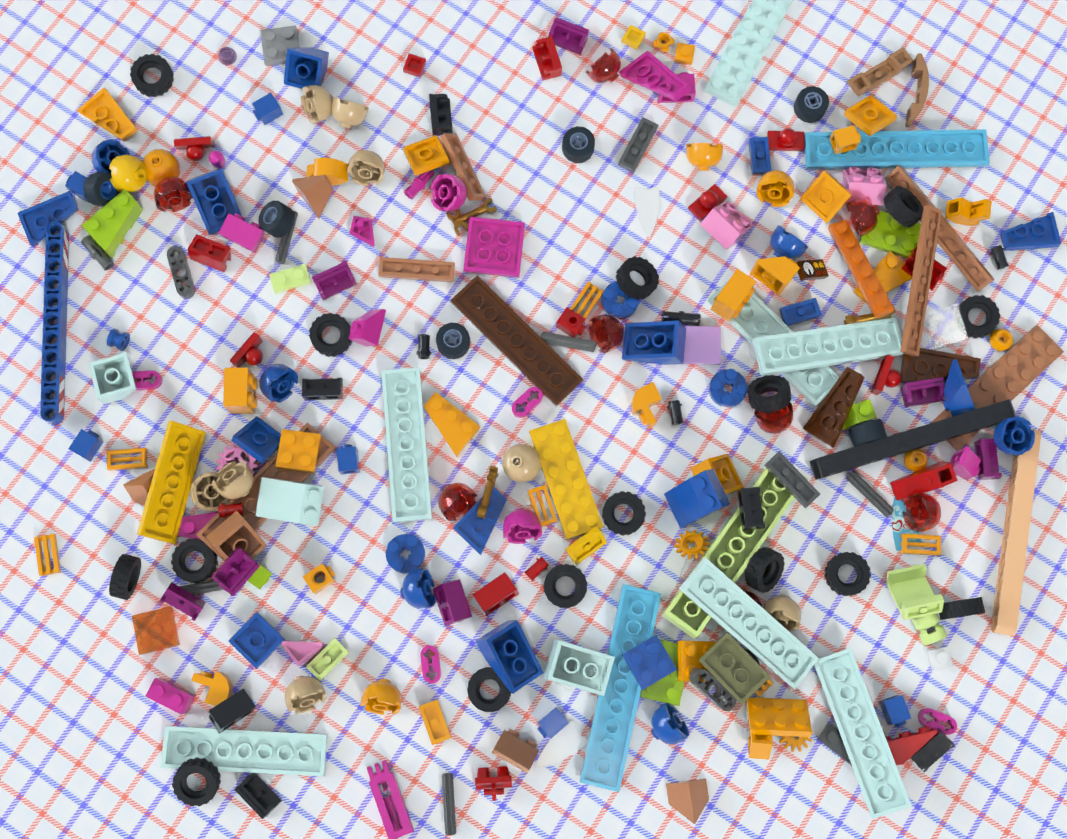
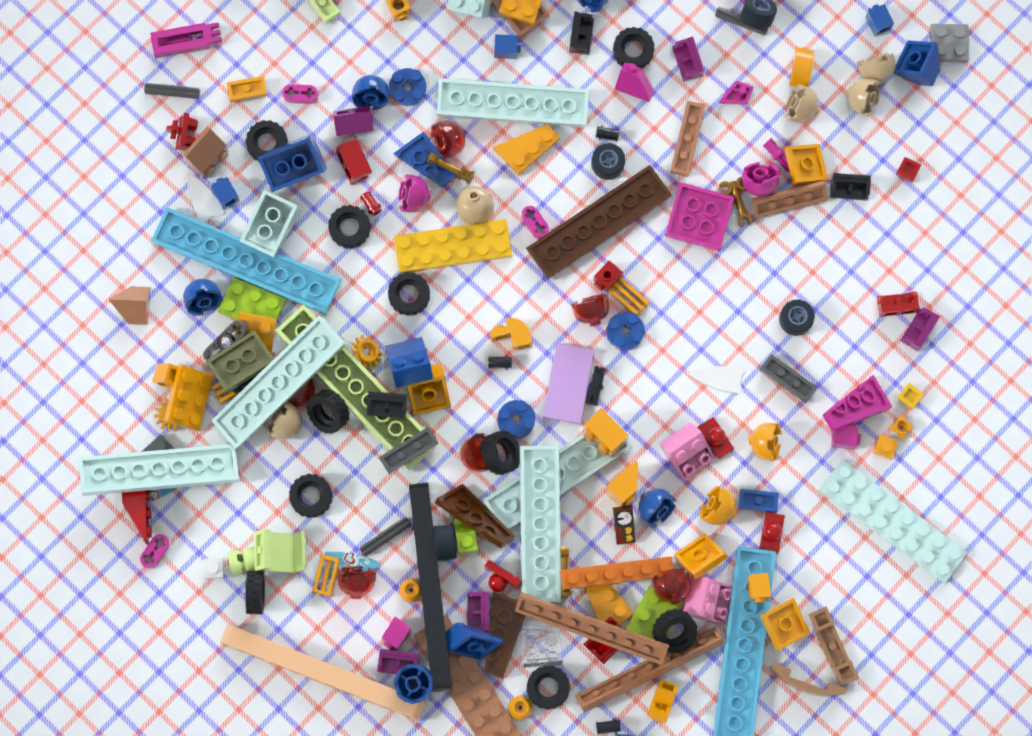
camera: 100 degrees right, 0 degrees up
yellowish green plate [269,264,311,294] -> none
nougat slope [292,175,333,219] -> none
light orange cylinder [360,679,402,715] -> none
light orange tile [527,485,558,527] -> none
dark grey axle [541,332,596,352] -> none
yellow plate [565,526,607,565] -> none
clear red cylinder [585,48,621,84] -> none
black tyre [616,256,659,300] -> none
blue slope [622,320,686,365] -> none
blue plate [622,634,677,690] -> none
blue plate [779,298,822,326] -> none
black wheel [794,86,829,123] -> none
blue brick [878,695,911,727] -> none
red slope [889,461,958,500] -> none
black hinge [911,728,955,772] -> none

